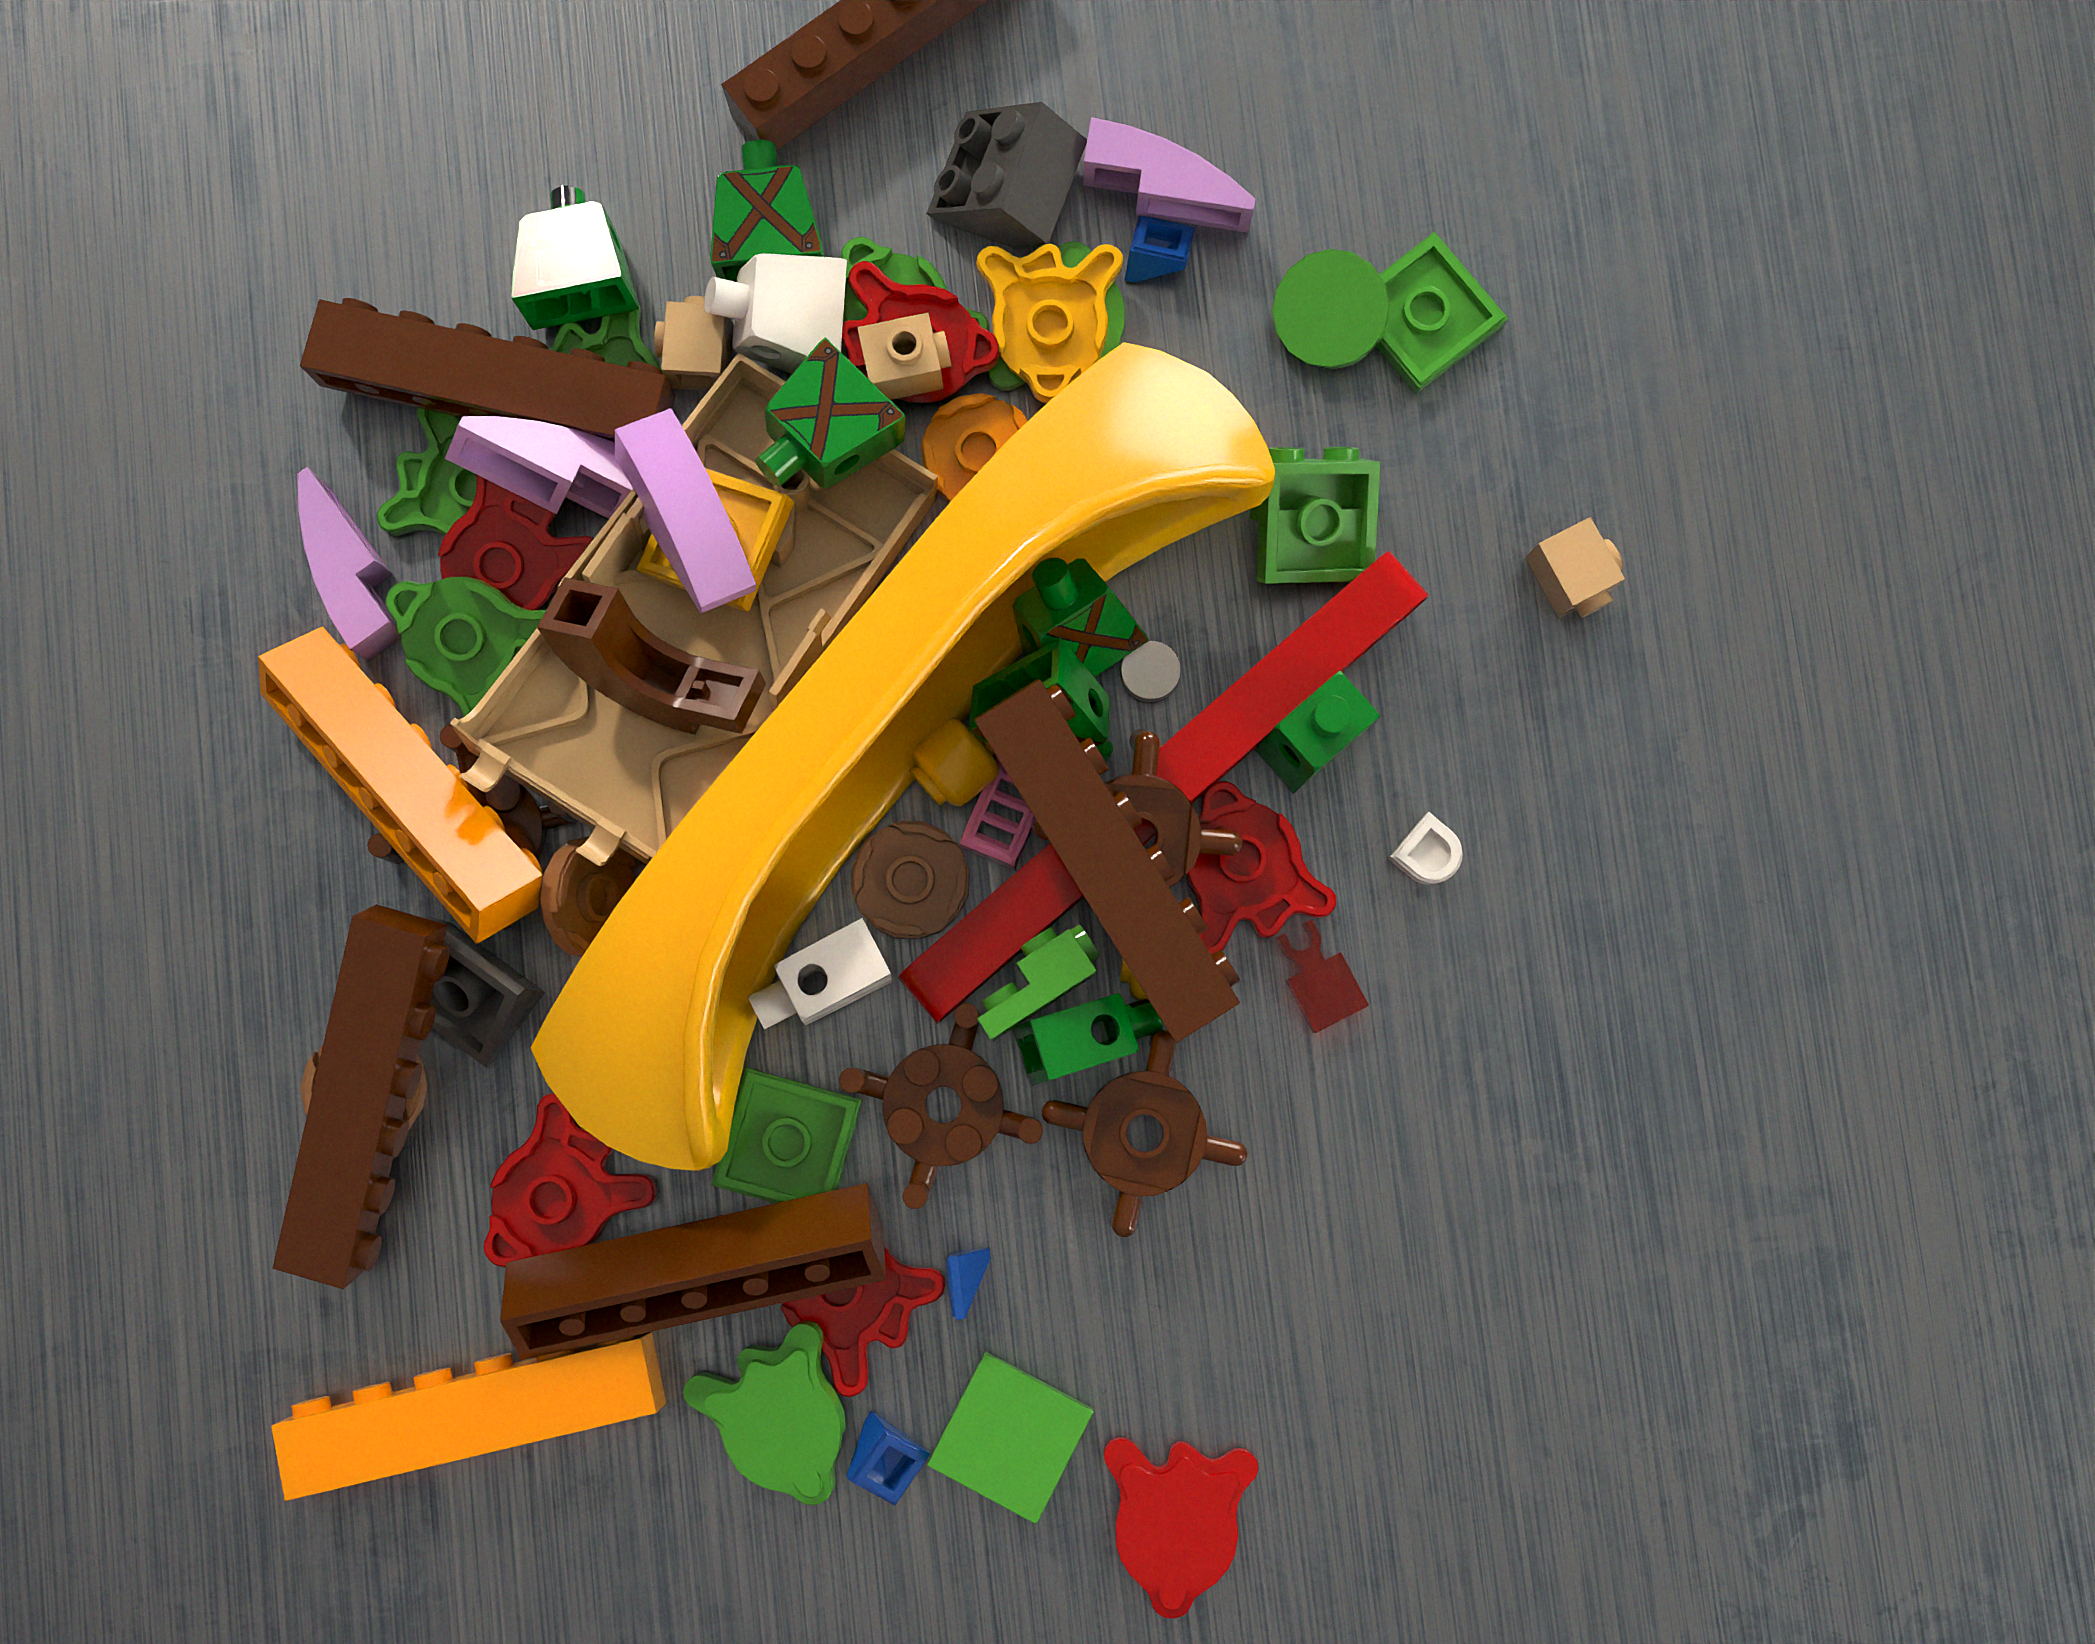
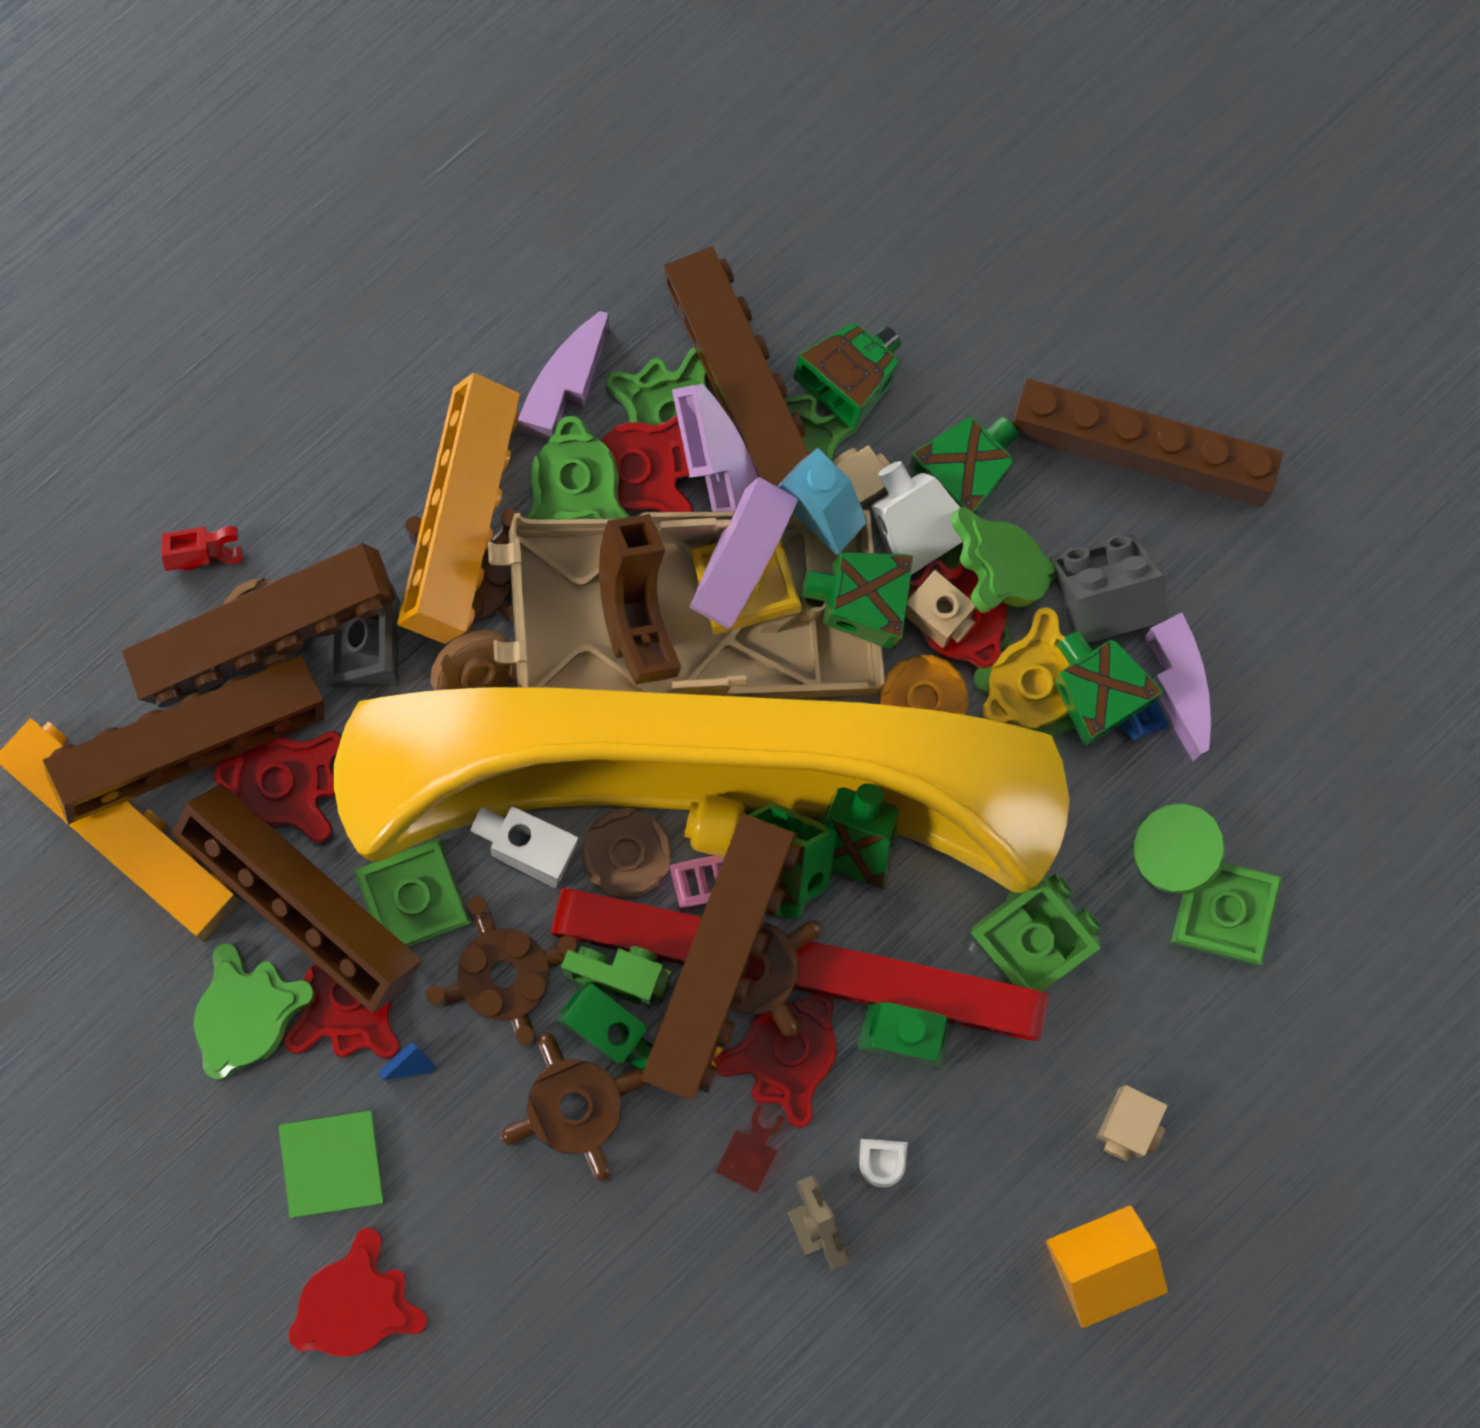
camera: 50 degrees right, 5 degrees down
blue slope [846,1411,930,1506] -> none
white tile [1121,641,1180,703] -> none
none -> reddish brown brick [42,656,324,824]
none -> red plate [161,526,243,571]
none -> medium azure slope [777,448,867,555]
none -> dark tan plate [787,1175,850,1270]
none -> bright green tile [951,507,1056,613]
none -> light orange slope [1045,1205,1168,1328]
none -> green torso [1055,630,1163,747]

